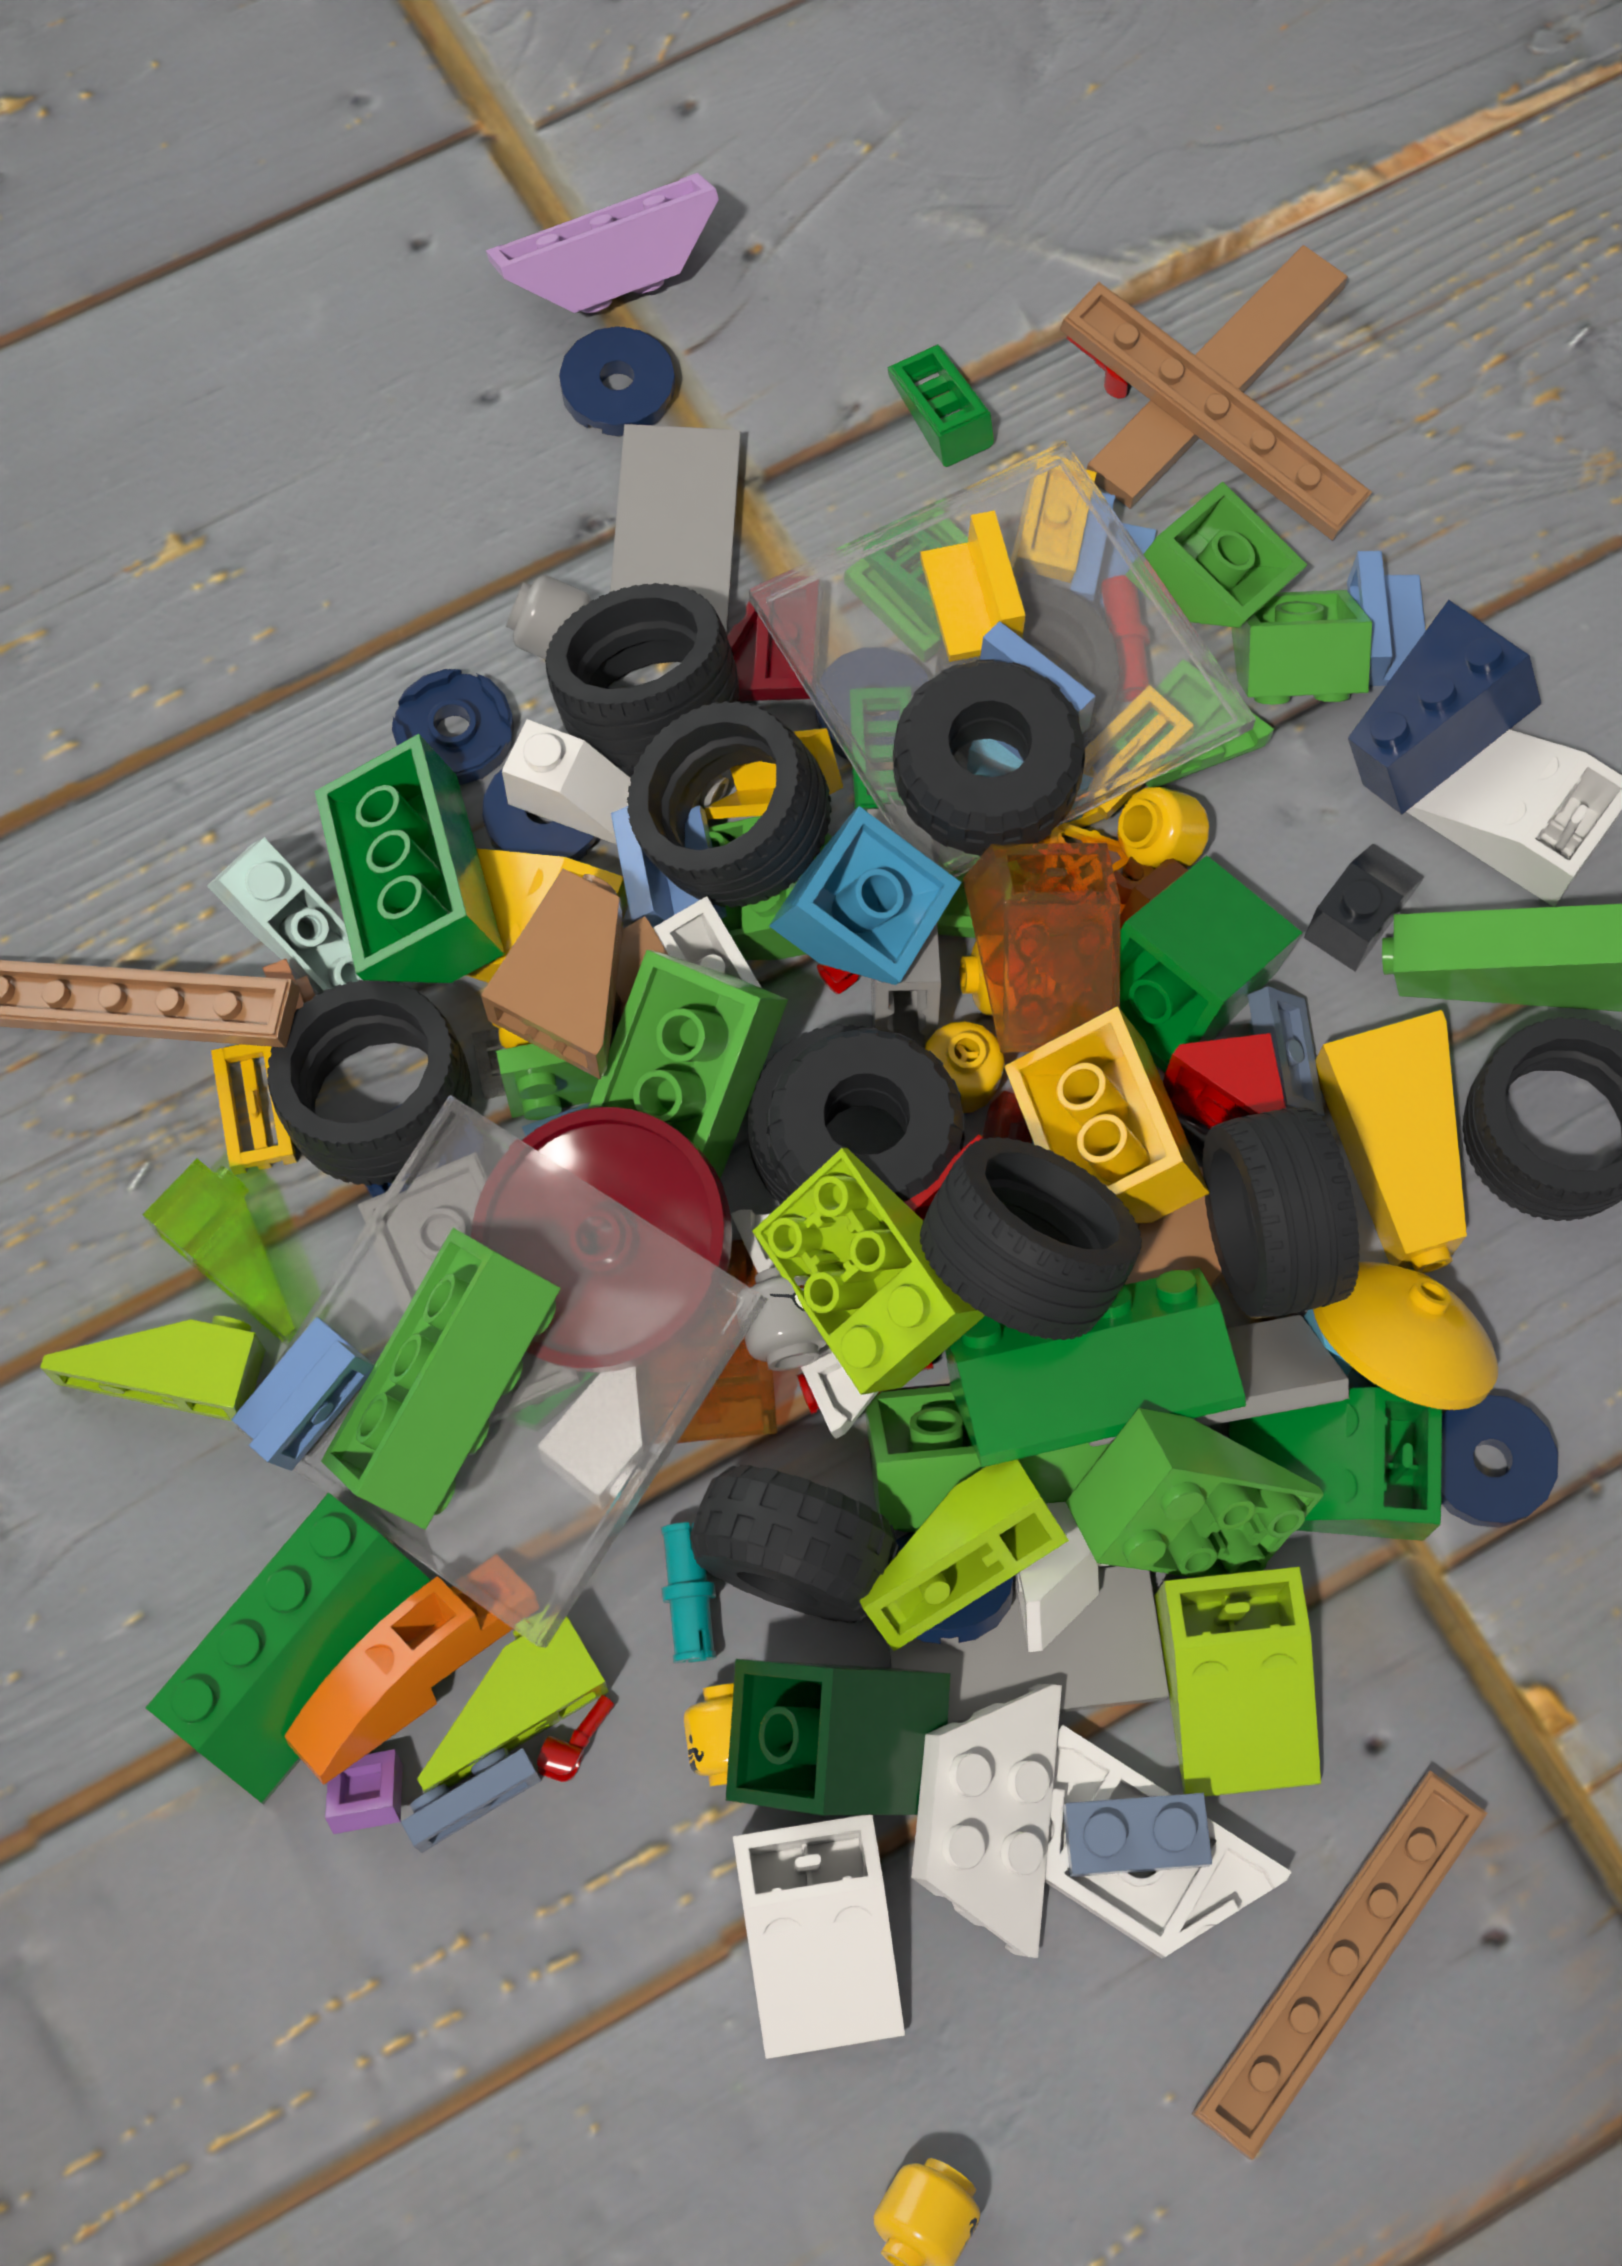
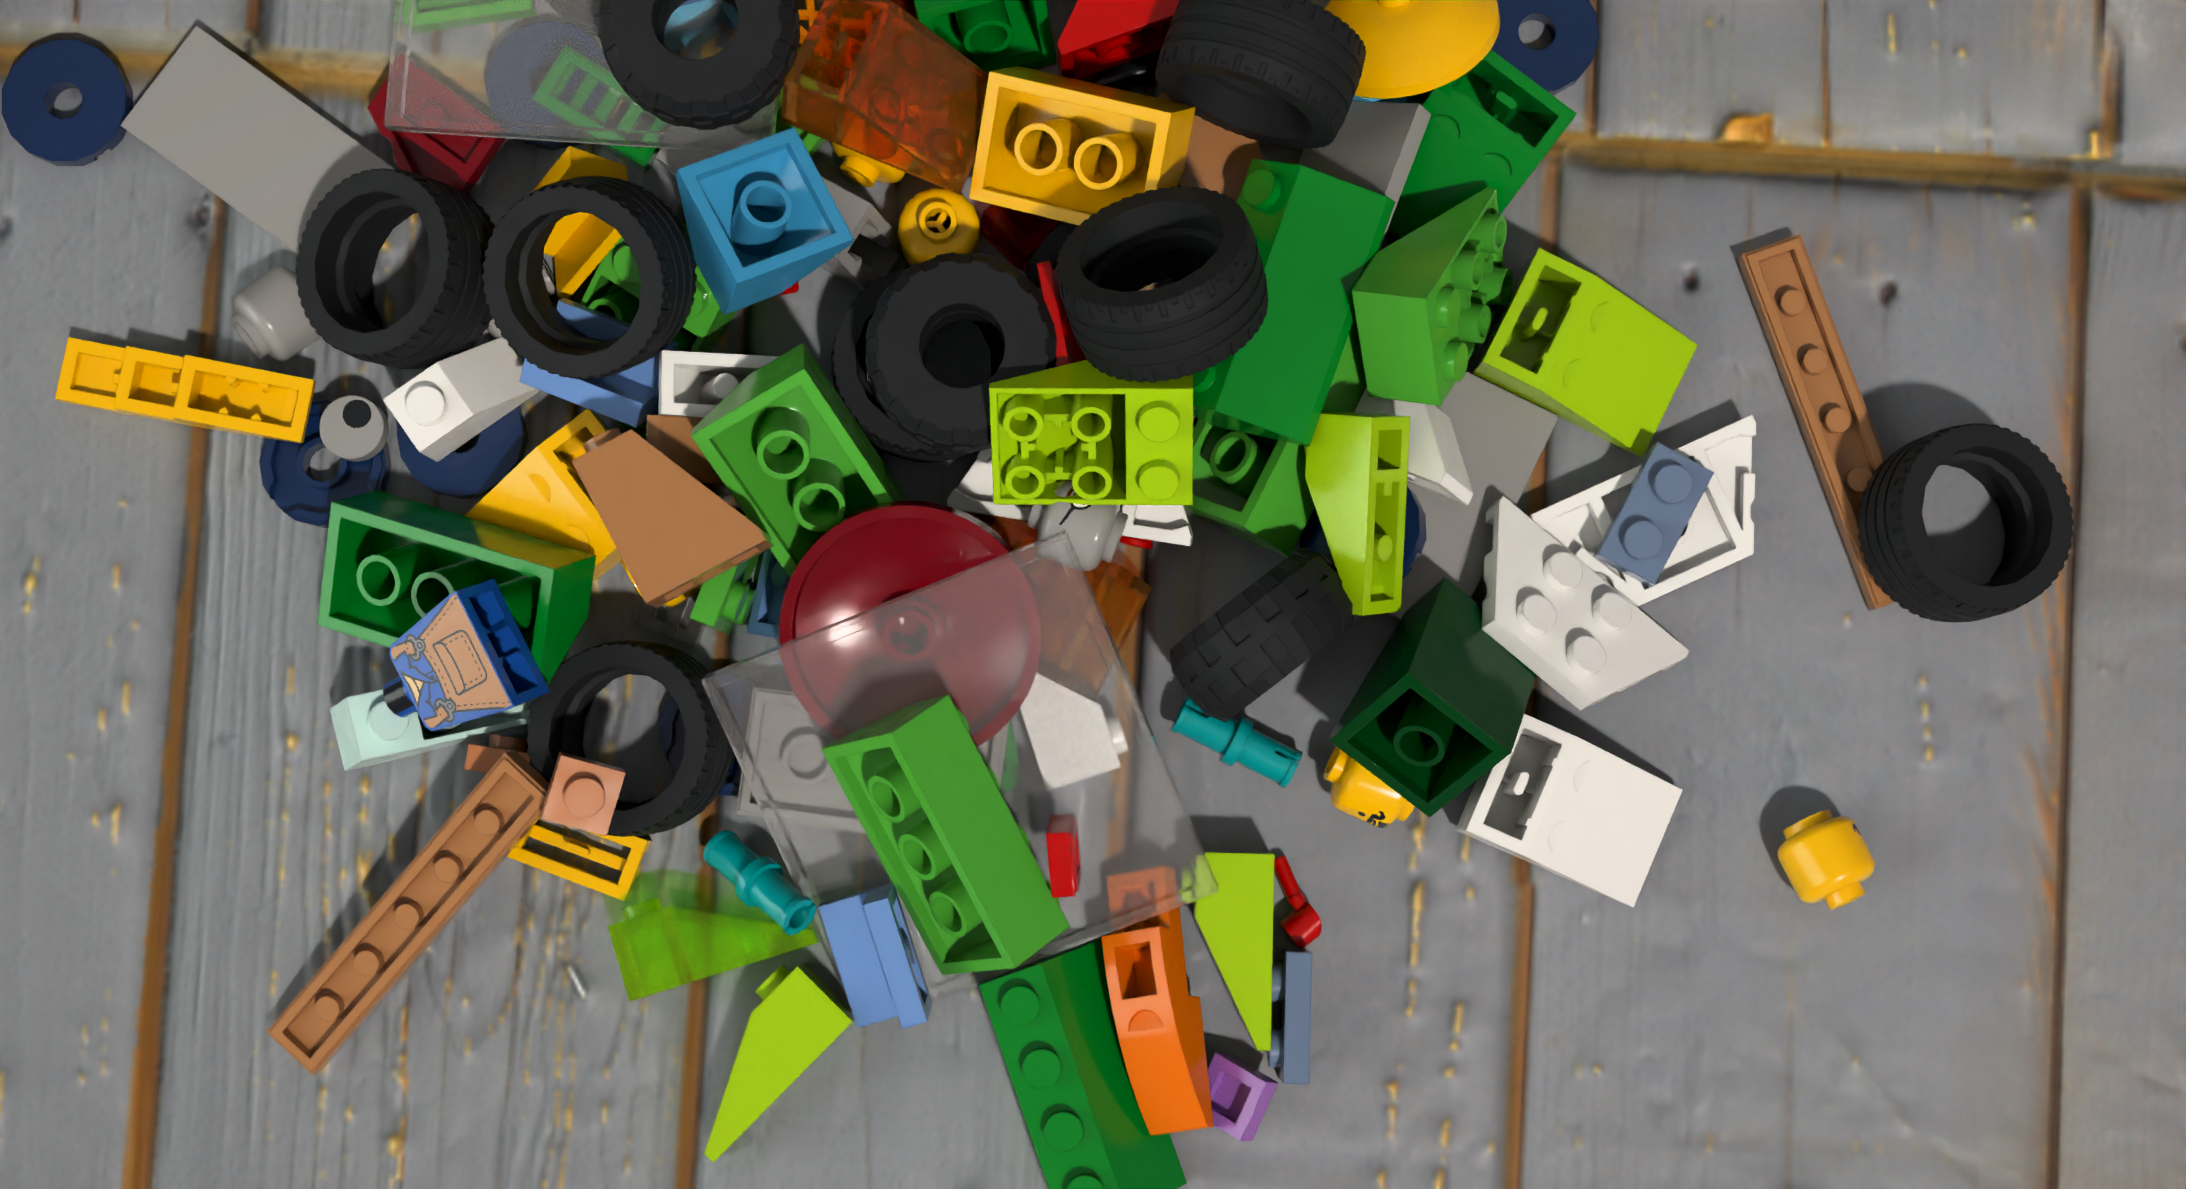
camera: 60 degrees left, 15 degrees up
none -> yellow slope [55,337,316,444]
none -> light grey tile [319,395,389,462]
none -> torso [383,579,550,731]
none -> nougat plate [540,752,626,836]
none -> teal pin [703,830,817,935]
none -> red tile [1046,814,1082,898]
none -> black tyre [1857,423,2074,622]

